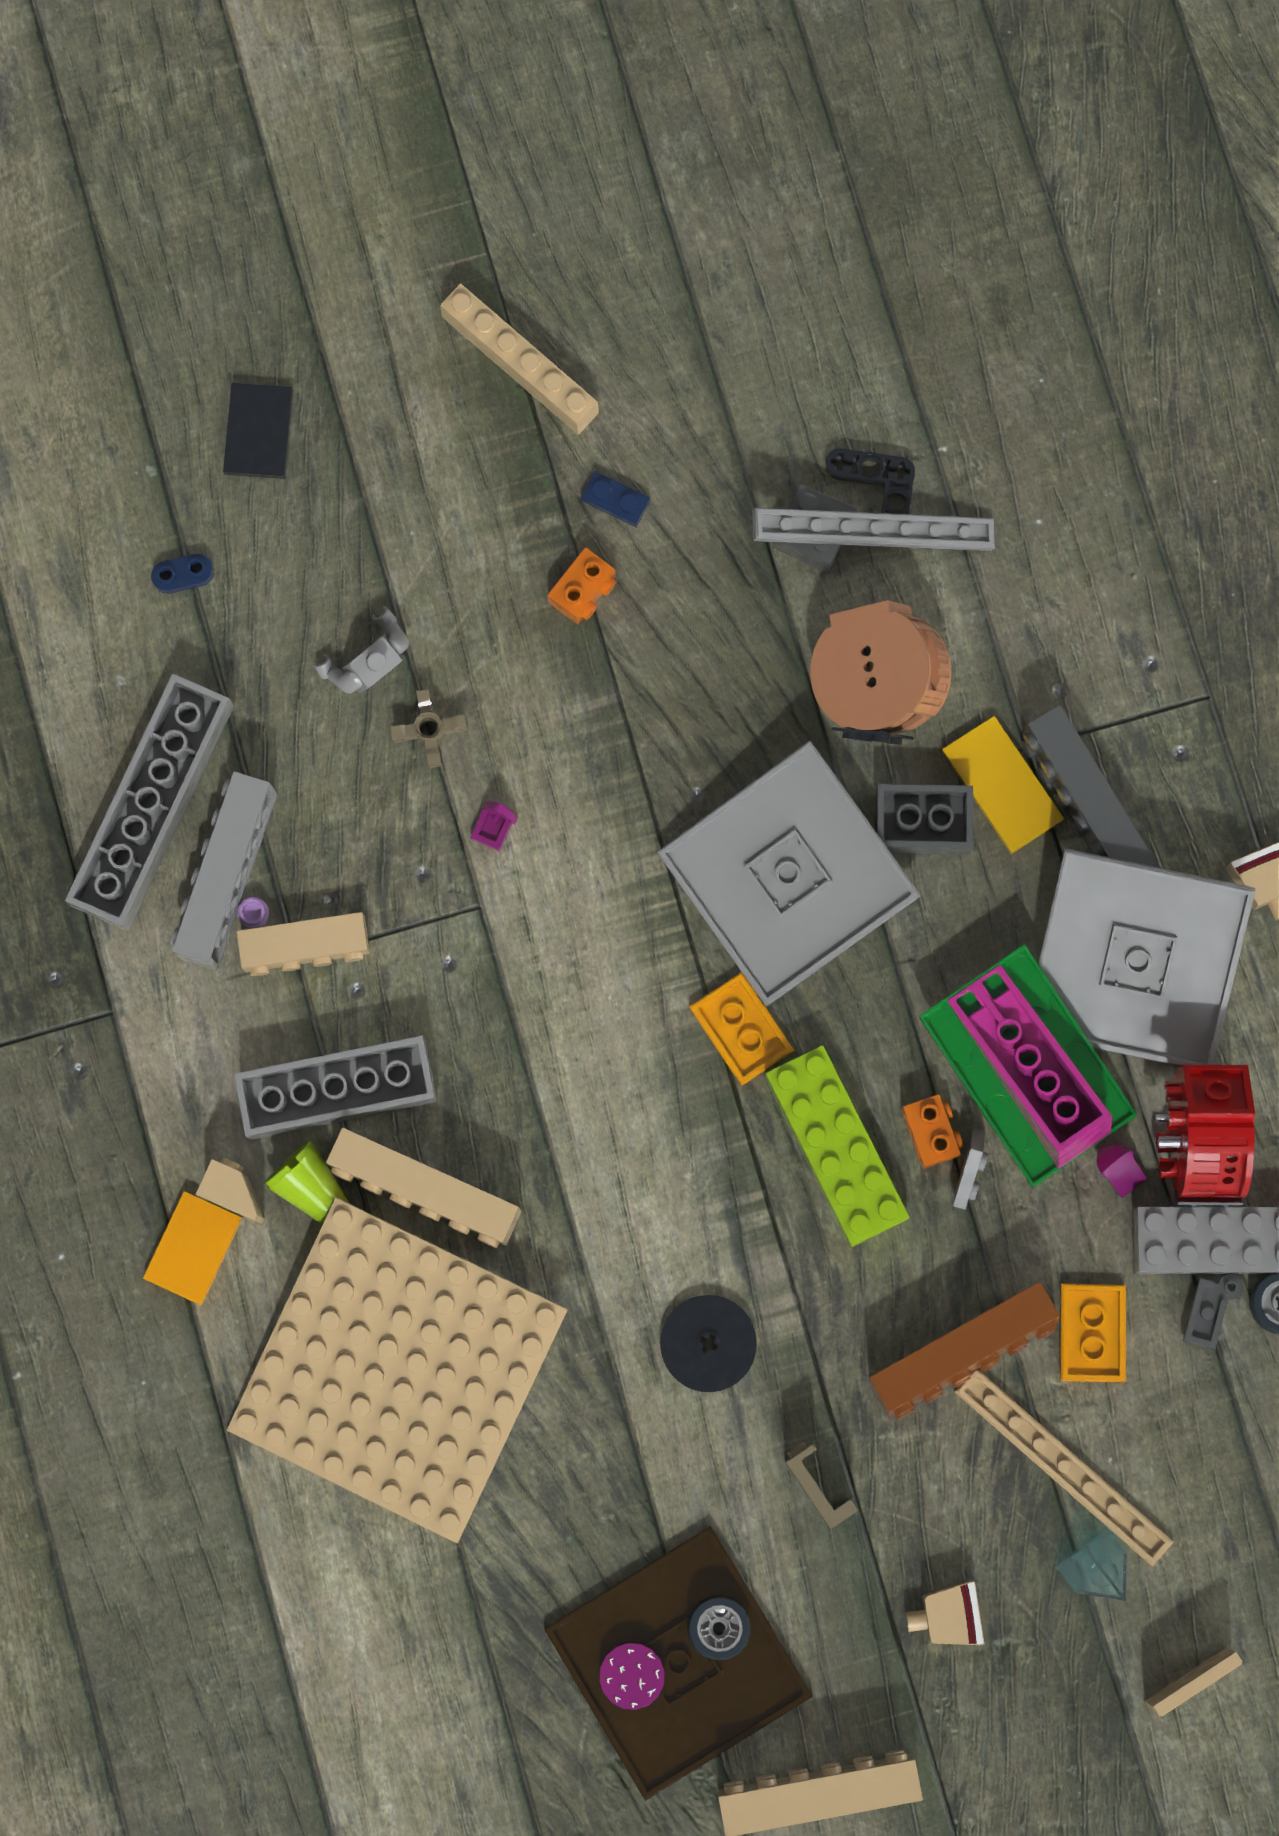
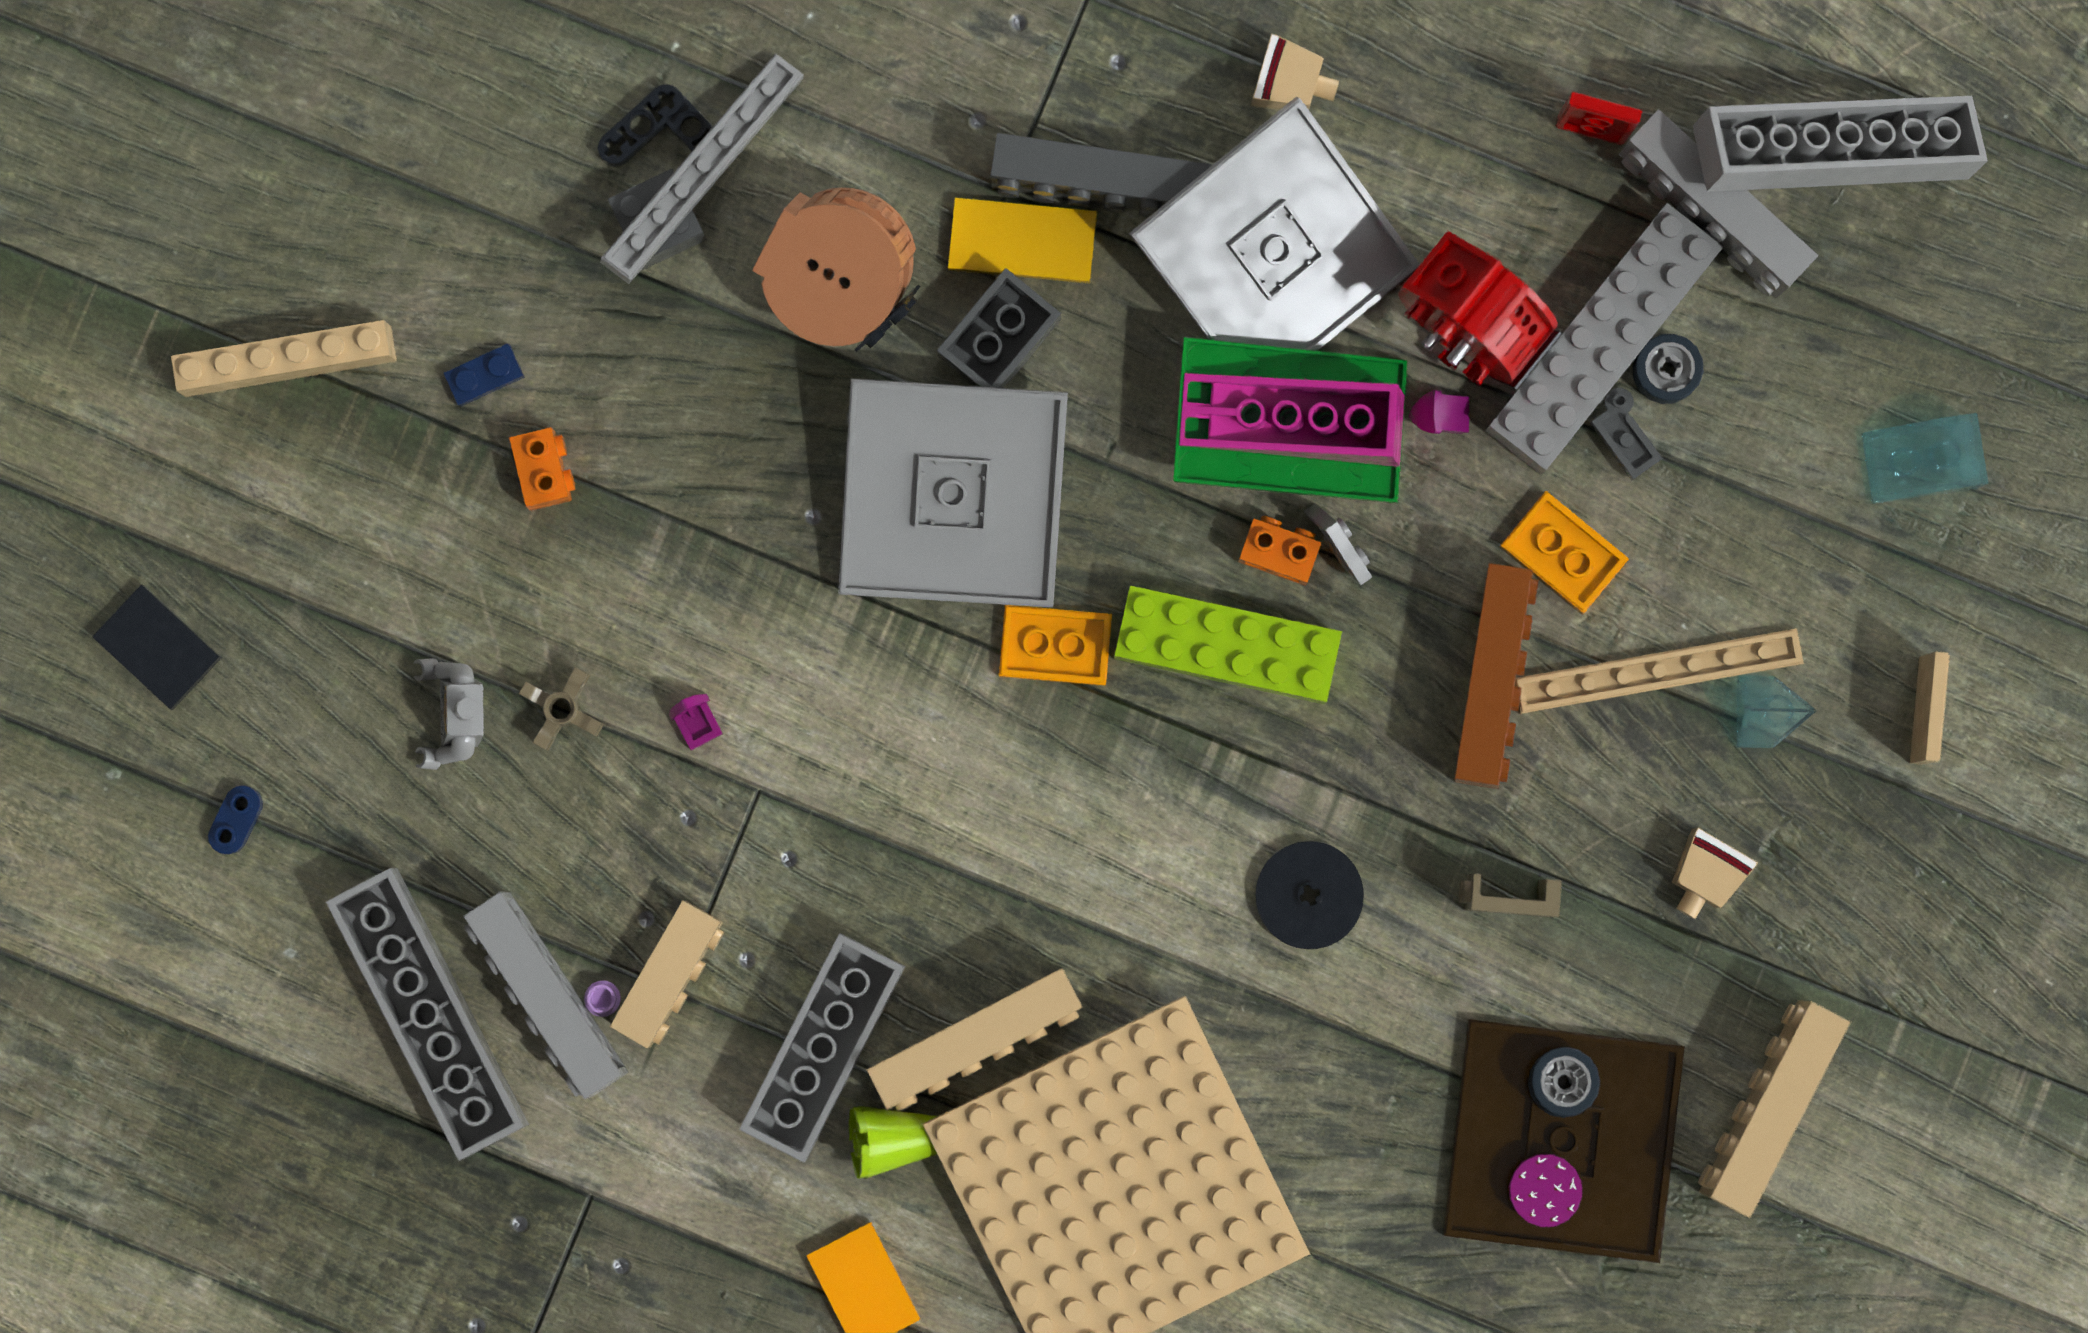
camera: 55 degrees left, 5 degrees up
tan slope [195,1157,265,1225] -> none

